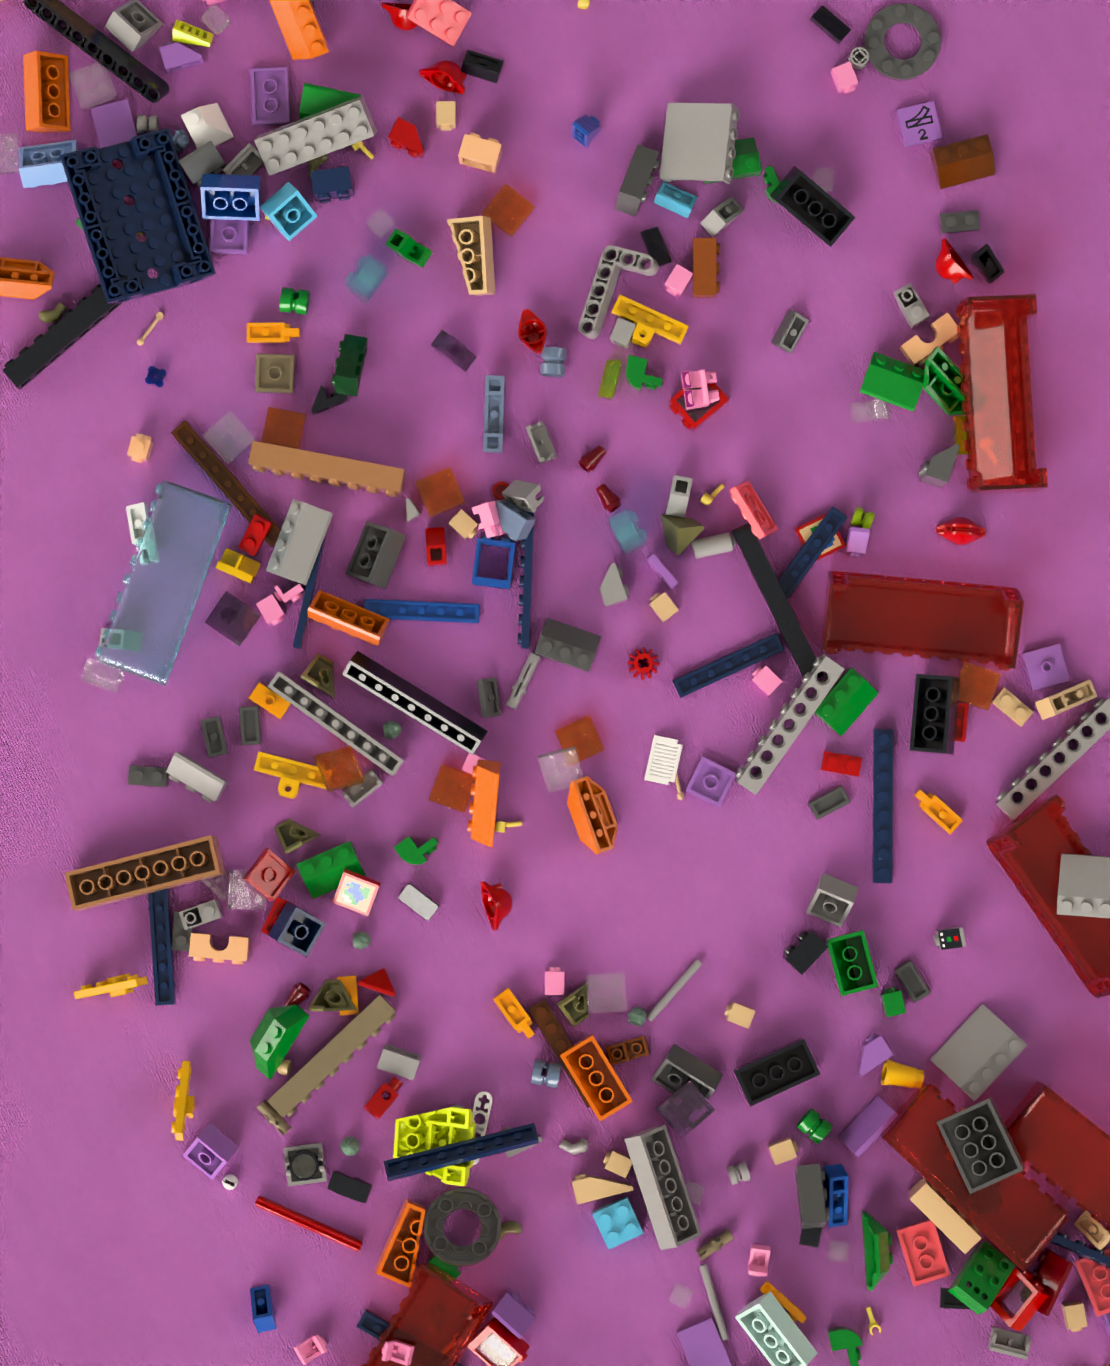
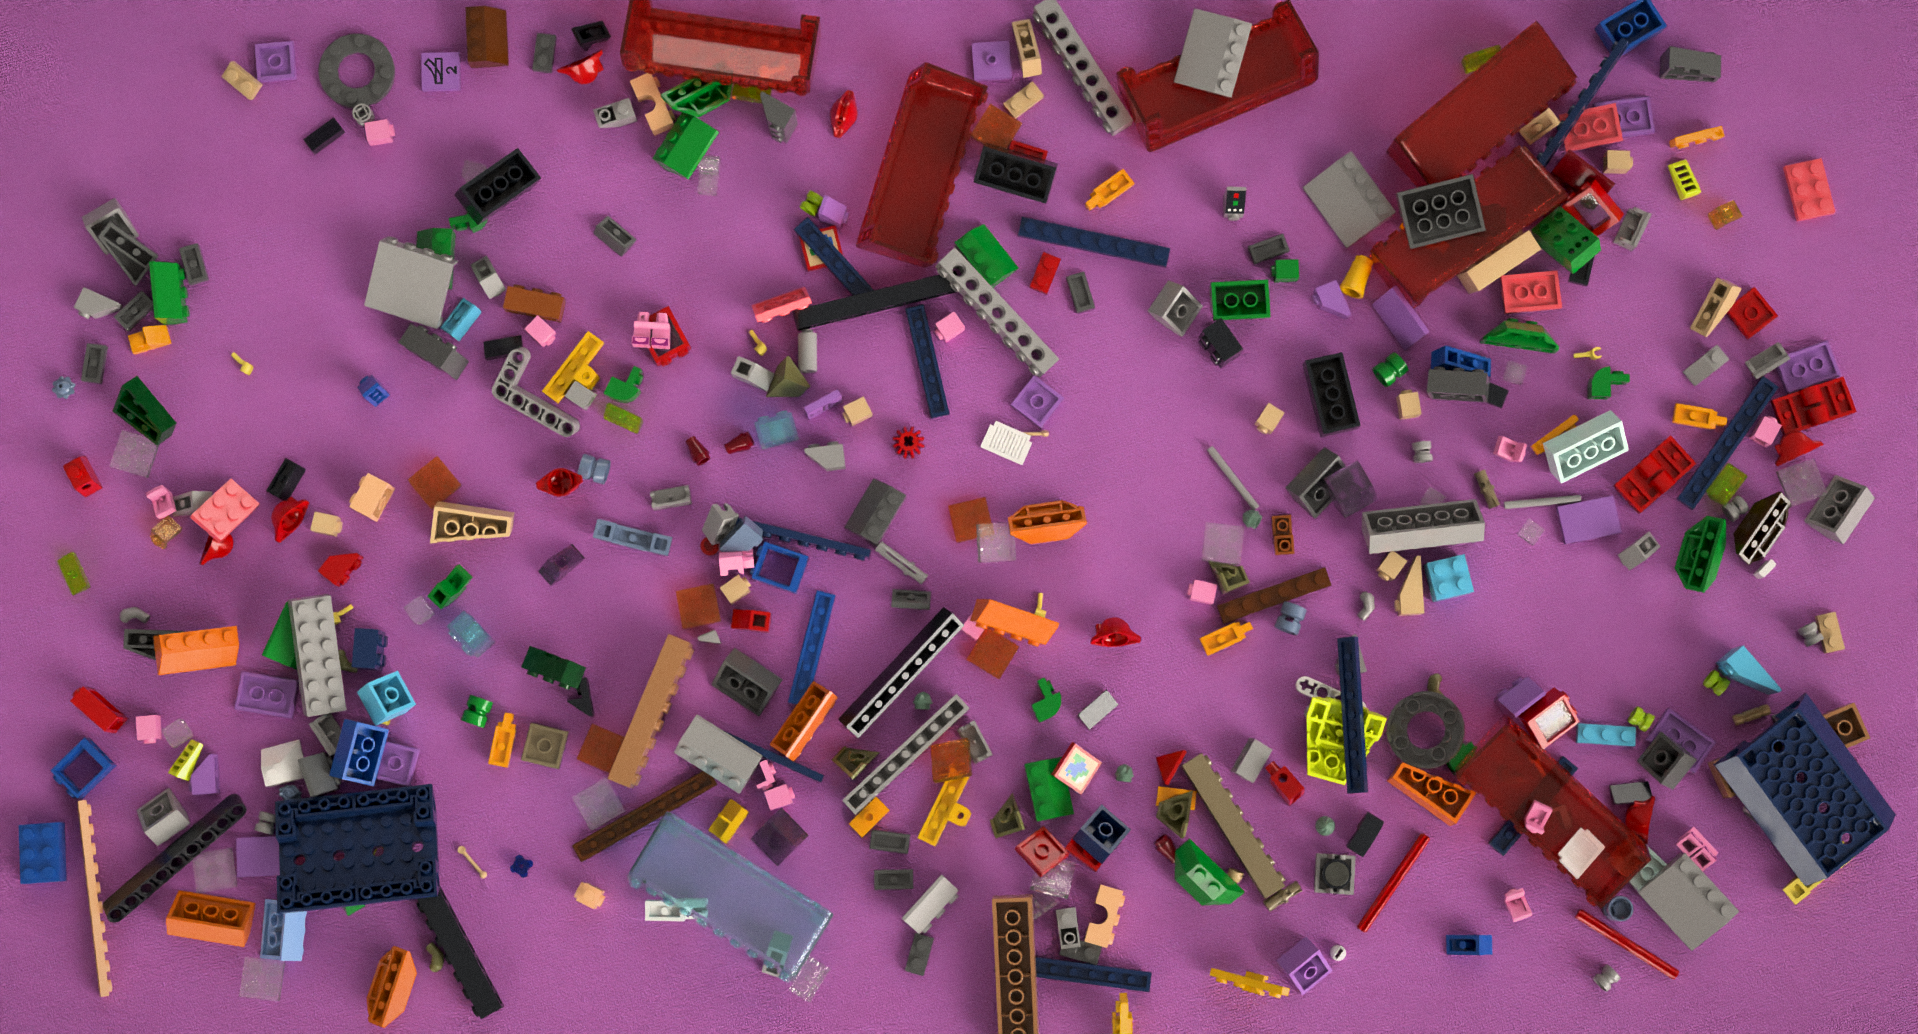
camera: 80 degrees left, 5 degrees down
red plate [238,514,273,557] -> none
orange slope [560,1034,633,1122] -> none

